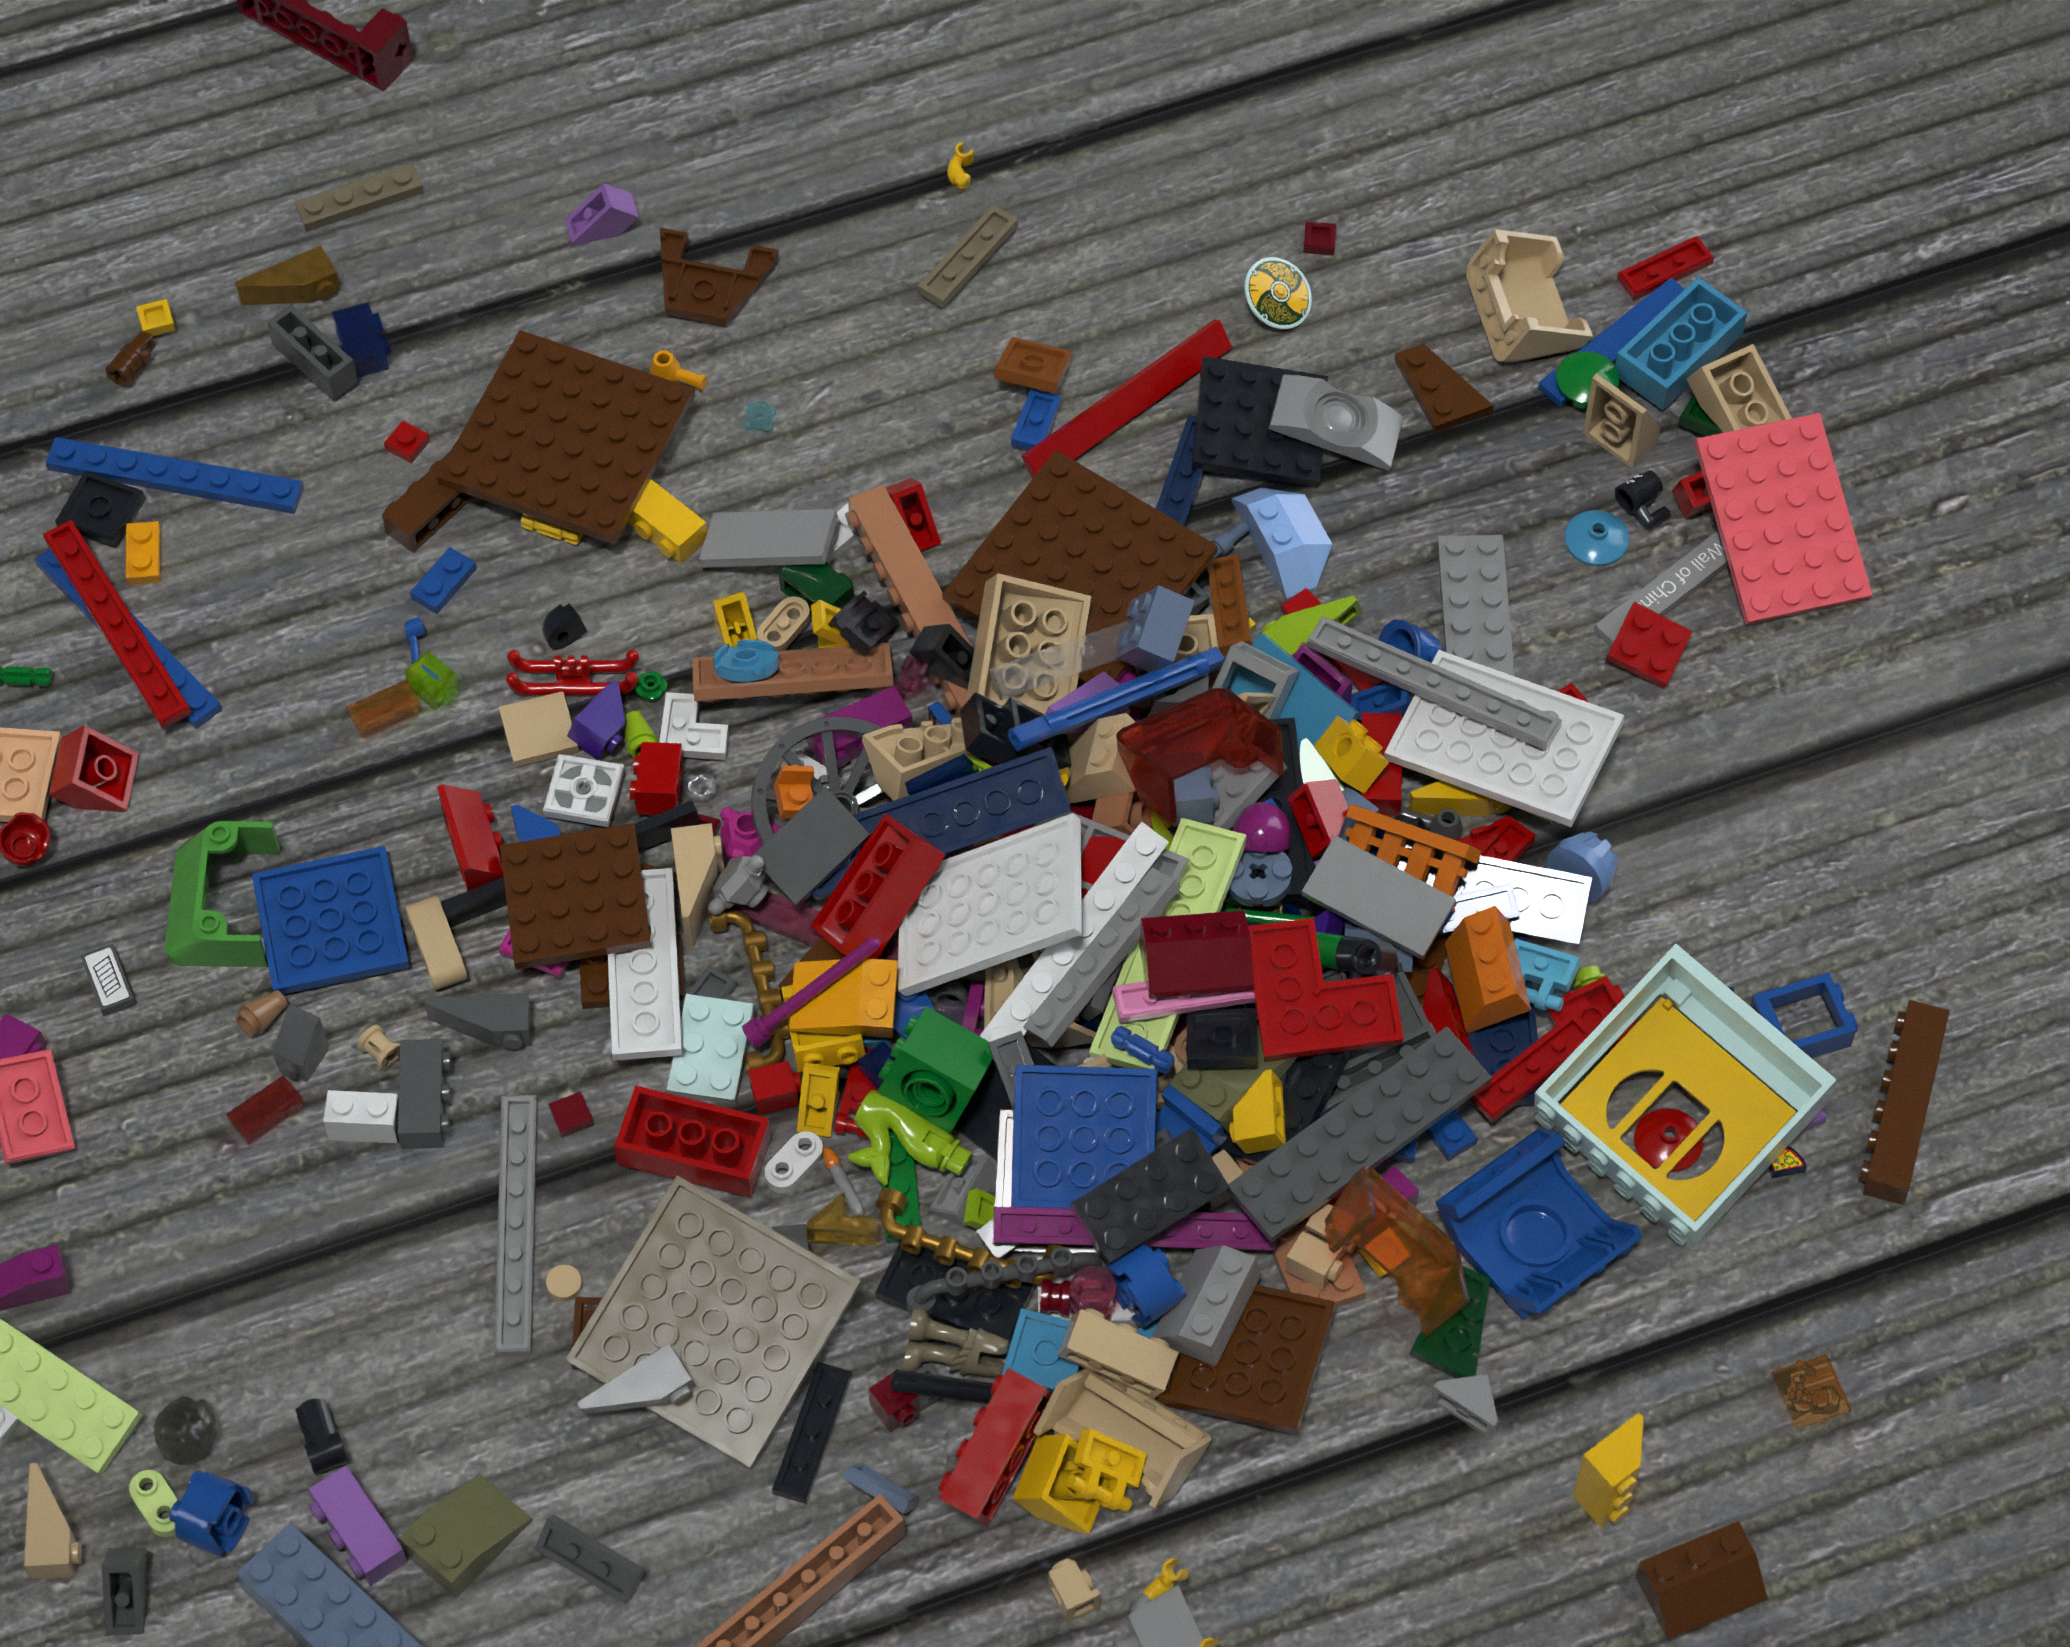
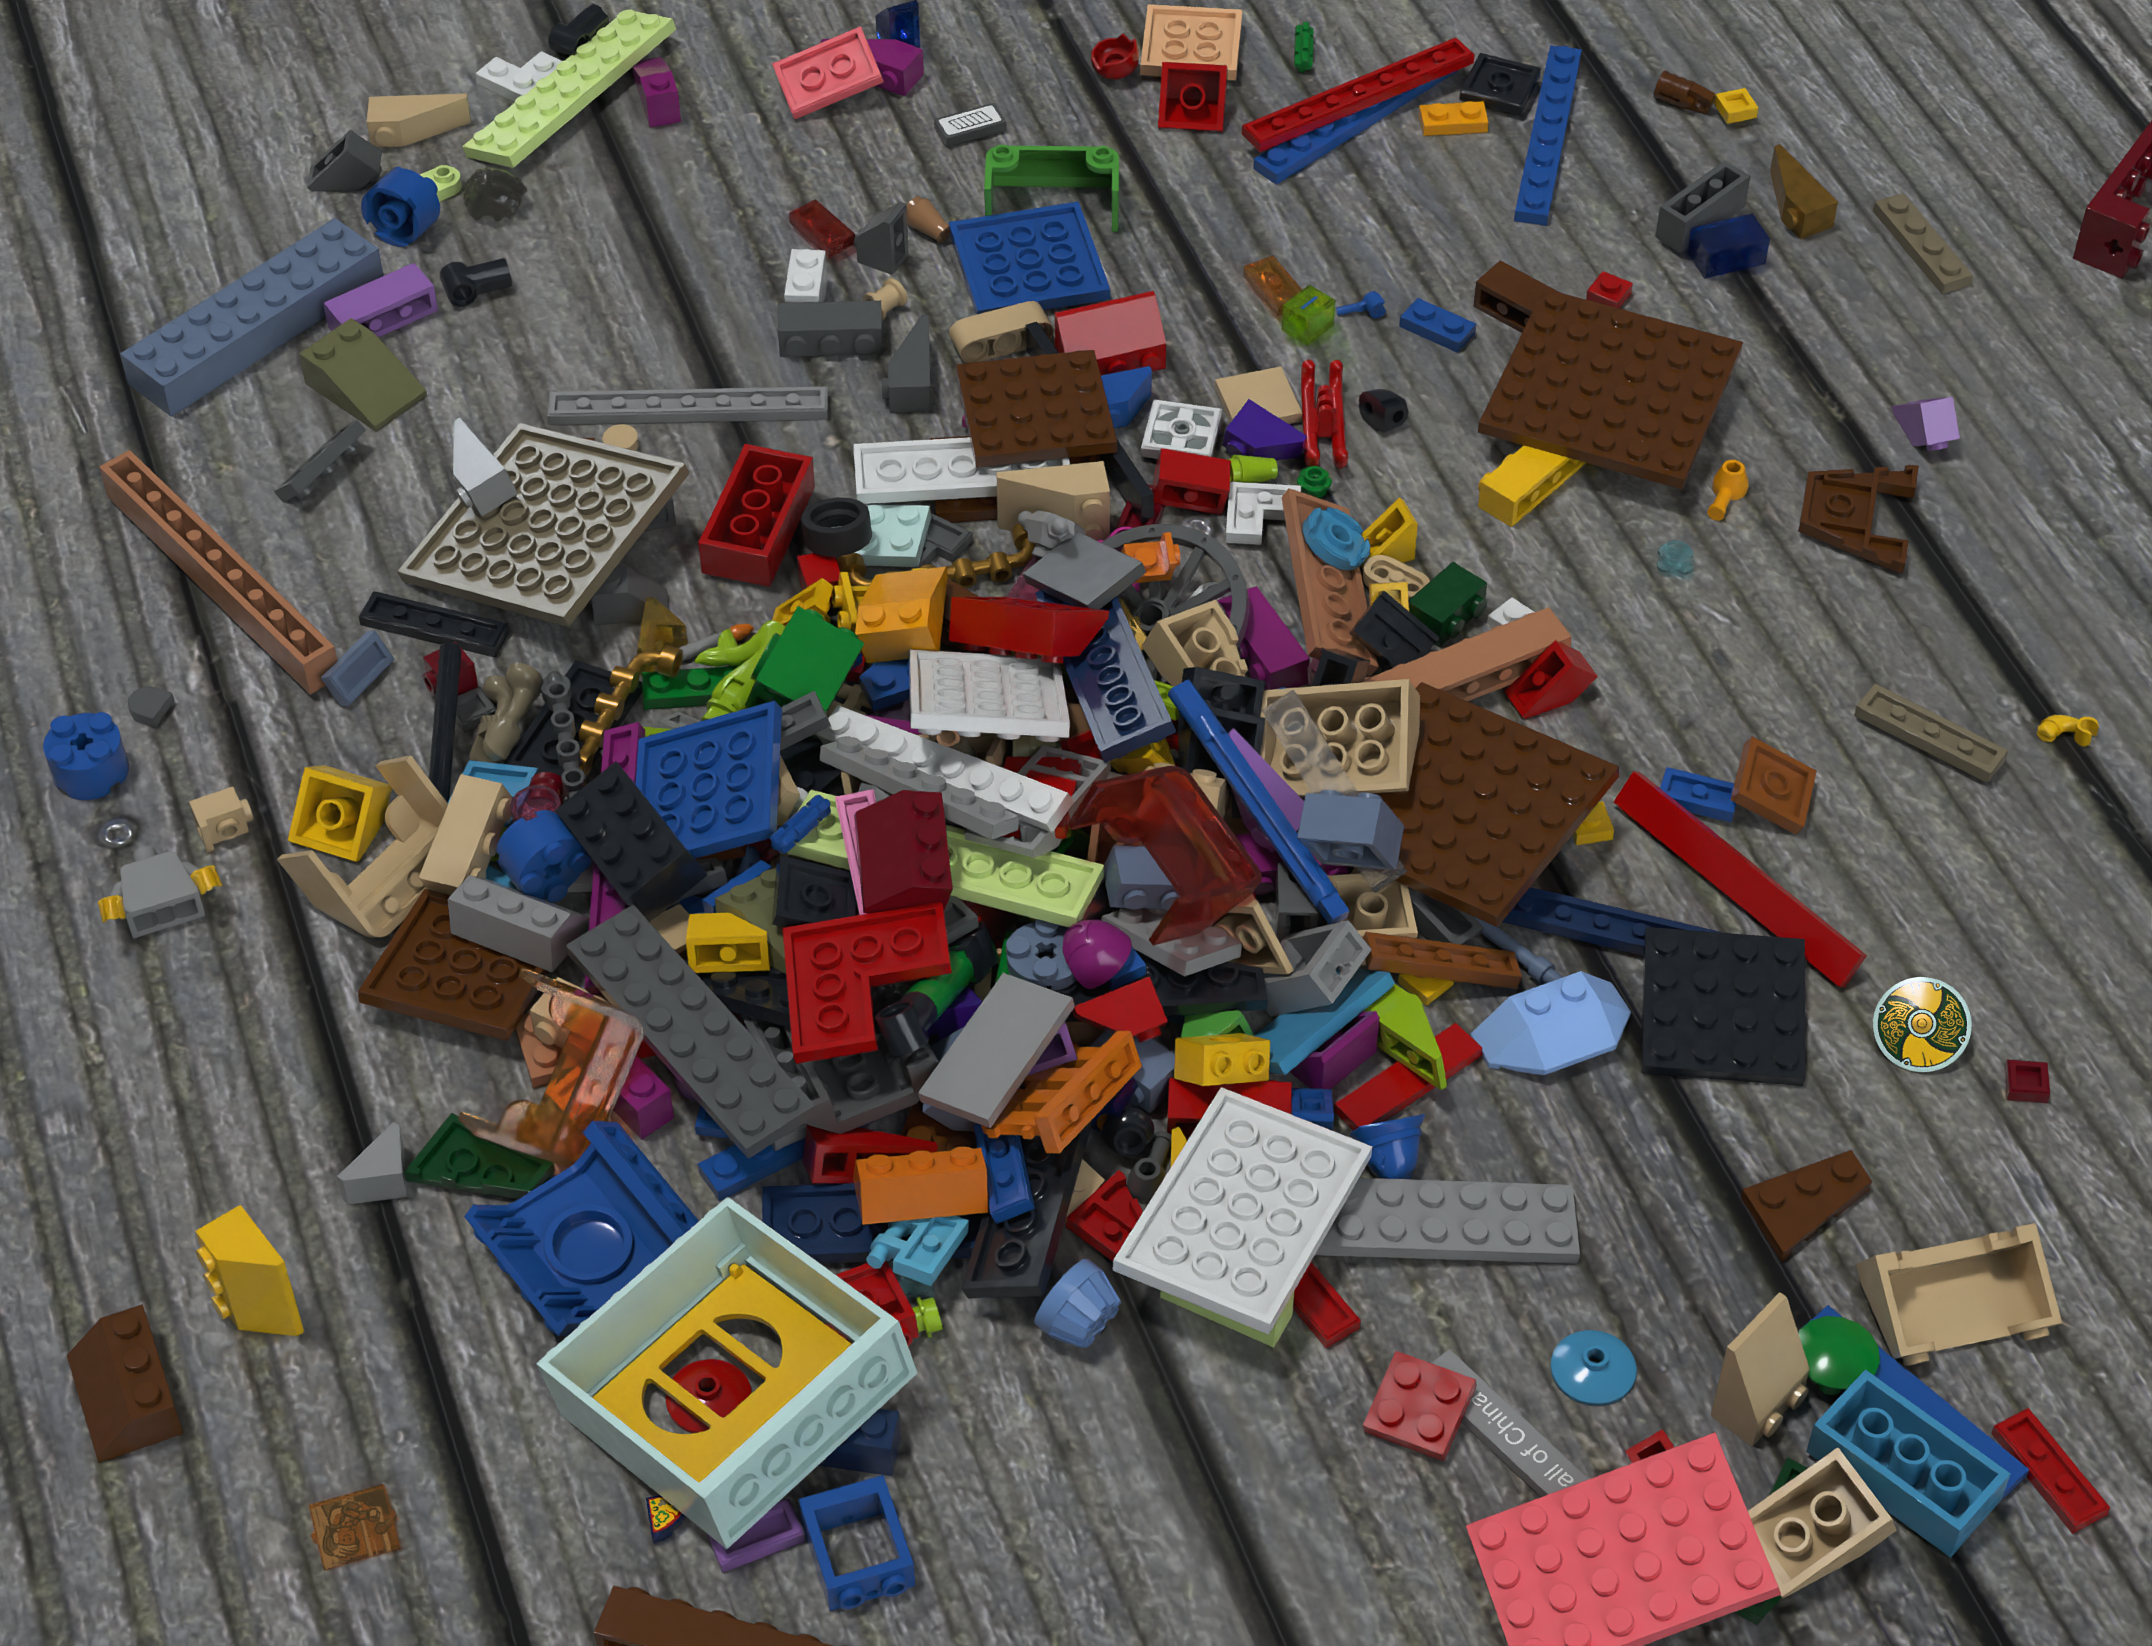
camera: 90 degrees right, 10 degrees down
dark red tile [548,1091,594,1138] -> none
light grey tile [699,509,838,568] -> none
magenta piece [742,937,880,1048] -> none
white plate [765,1131,823,1193] -> none
clear blue plate [905,754,979,795] -> none
red brick [938,1368,1052,1527] -> none
yellow plate [1066,1428,1147,1512] -> none
light grey slope [1268,375,1403,471] -> none
light grey tile [1307,616,1562,751] -> none
red tile [1469,1012,1593,1123] -> none
black piece [1615,470,1671,529] -> none
none -> black tyre [801,497,872,557]

